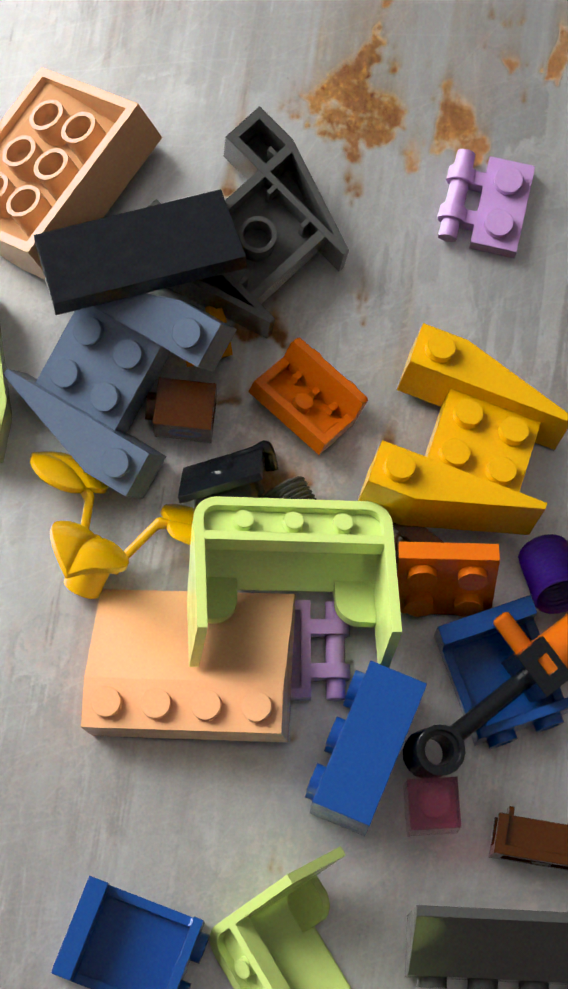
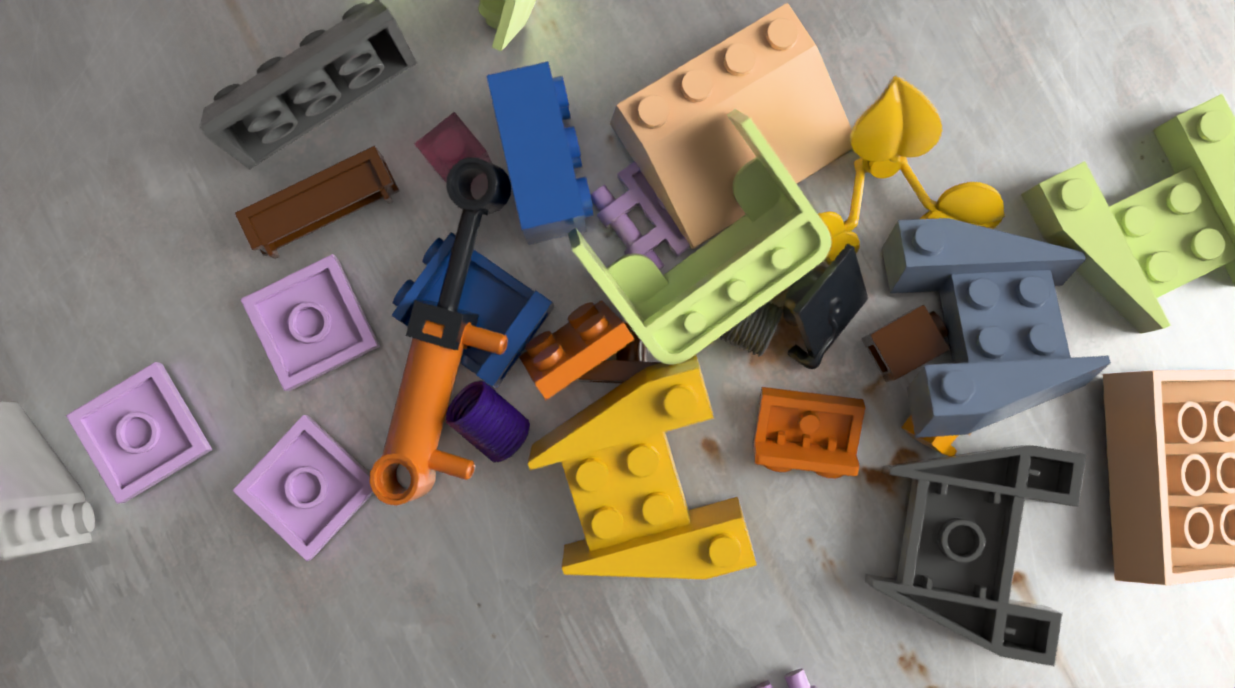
camera: 145 degrees right, 10 degrees up
black tile [33,189,247,315] -> none

